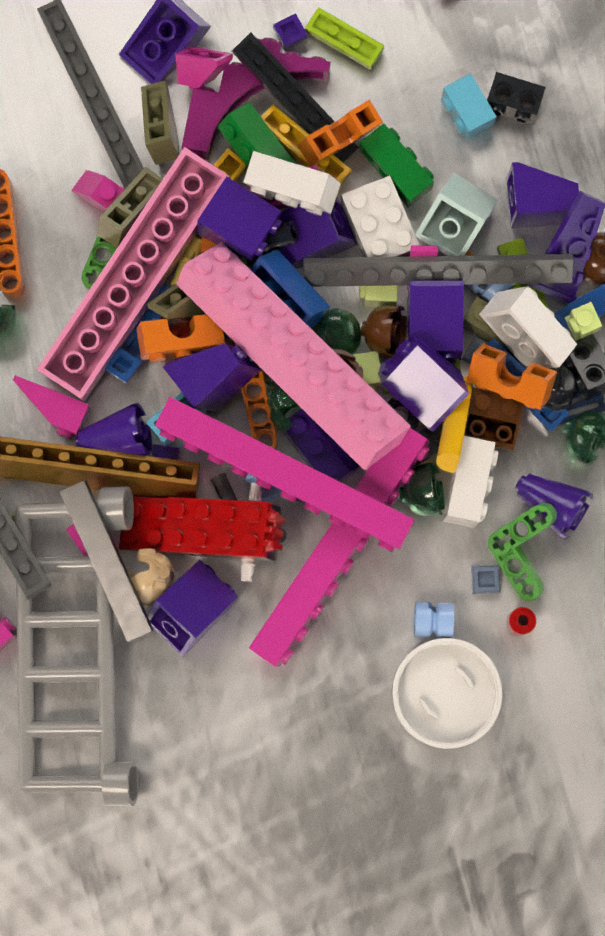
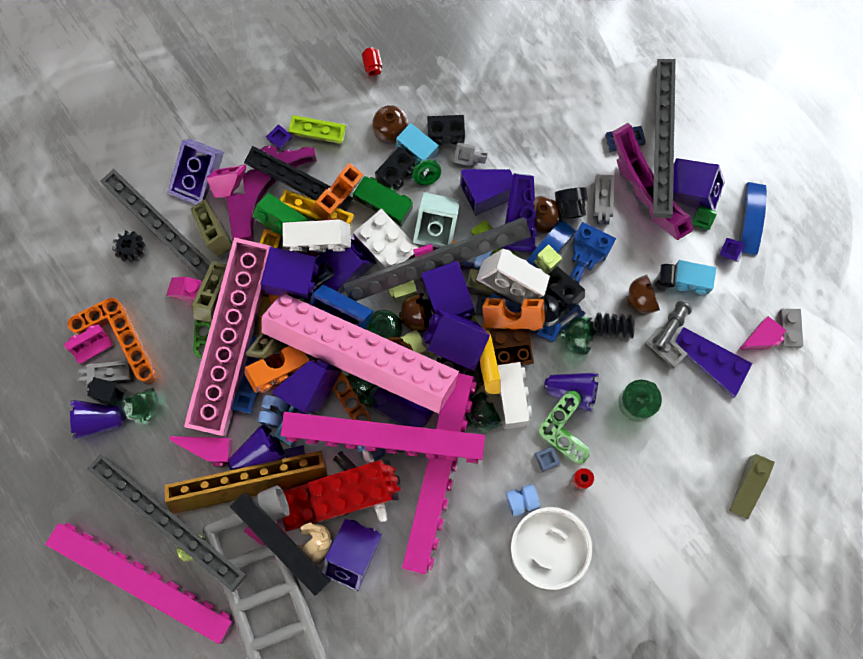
camera: 20 degrees left, 5 degrees down
none -> black gear [112,230,146,263]
none -> light blue wheel [257,395,288,428]
none -> reddish brown cylinder [373,105,408,143]
none -> black brick [375,146,416,190]
none -> green gear [412,158,441,185]
none -> light grey plate [454,143,488,166]

